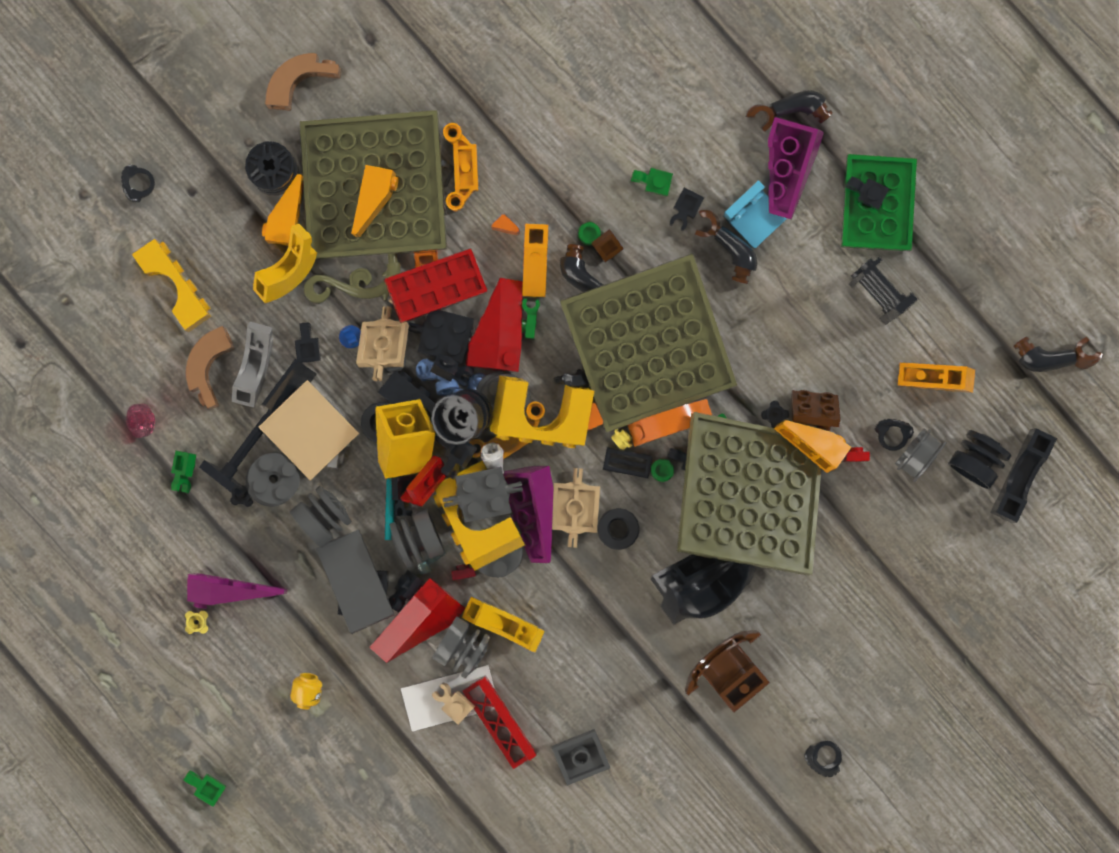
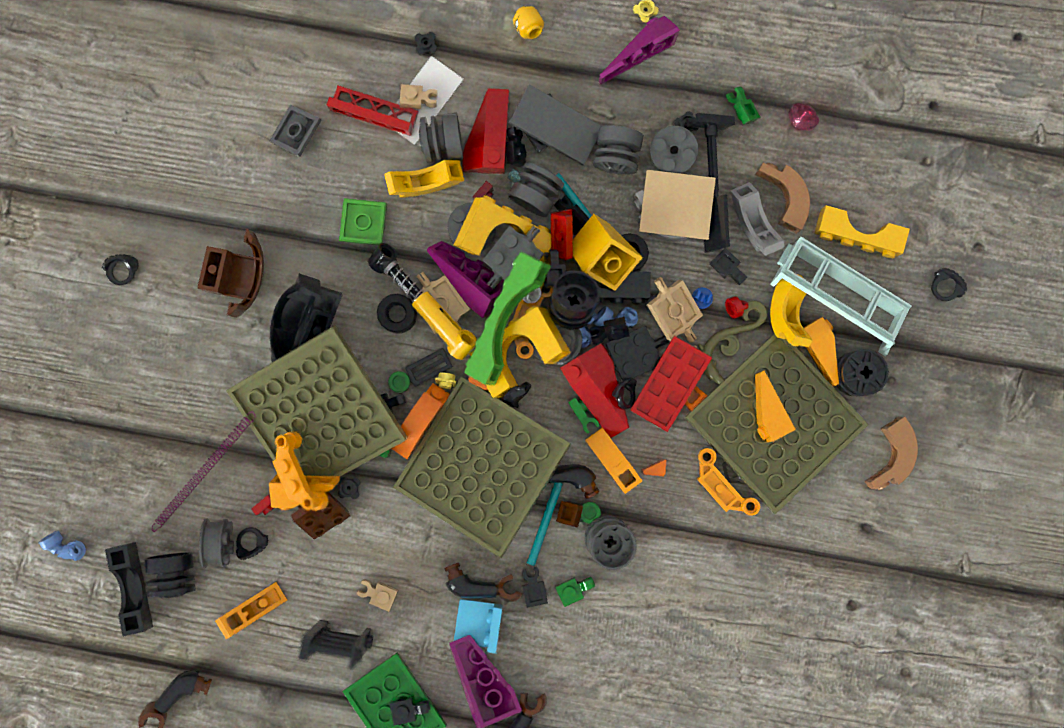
camera: 145 degrees right, 0 degrees up
none -> medium blue arm [38,530,86,561]
none -> magenta piece [152,412,255,532]
none -> light orange plate [272,432,328,510]
none -> bright green plate [339,198,387,245]
none -> tan plate [357,580,398,612]
none -> piece [368,243,477,360]
none -> black plate [415,32,437,54]
none -> bright green arch [464,252,551,385]
none -> teal bar [527,483,563,566]
none -> dark grey wheel [585,515,637,570]
none -> black piece [612,378,637,410]
none -> red tile [725,296,749,319]
none -> light aqua piece [770,237,912,356]

